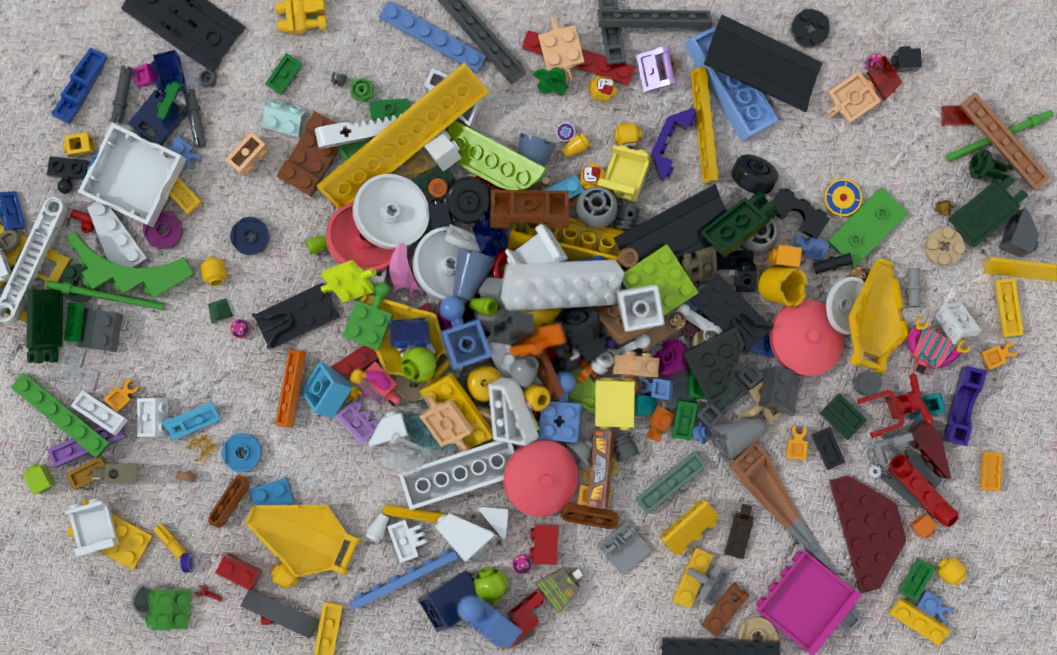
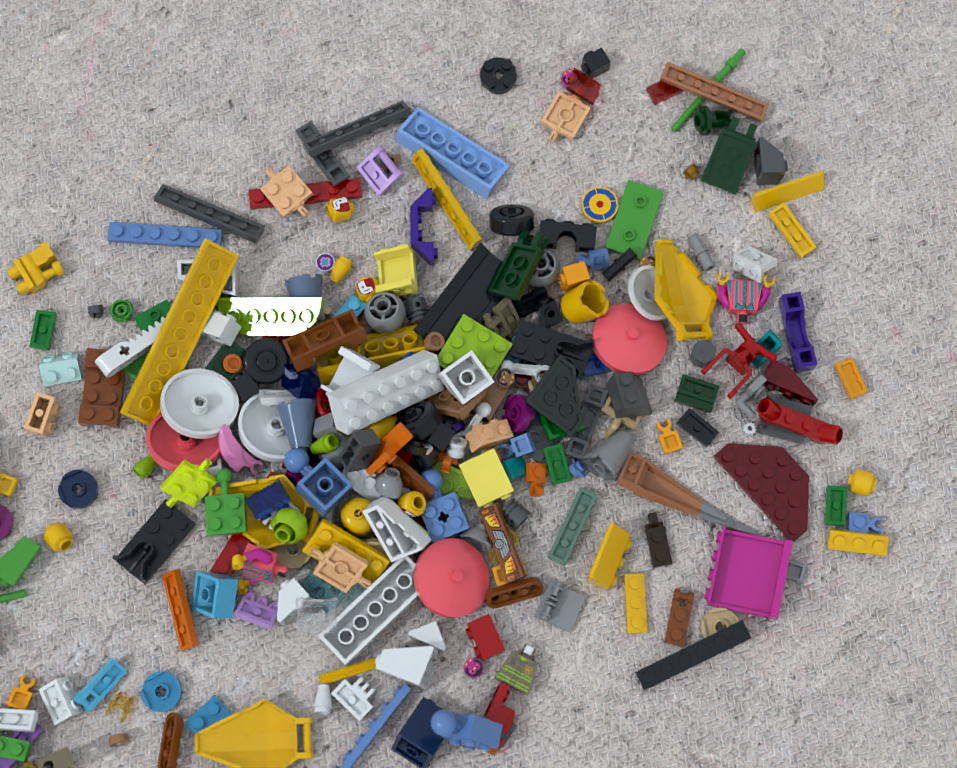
camera: 30 degrees left, 10 degrees down
clear green slope [208,298,233,324] -> none
dark pink tile [231,319,251,339] -> none
clear yellow plate [394,154,430,177] -> none
lime plant [473,566,509,604] -> none
green plate [533,67,567,96] -> none
yellow head [614,122,642,147] -> none
light grey plate [687,564,731,605] -> none
black hinge [704,14,823,112] -> none
orange plate [908,513,938,538] -> none
tan plate [925,227,965,266] -> none
light orange plate [980,343,1018,370] -> none

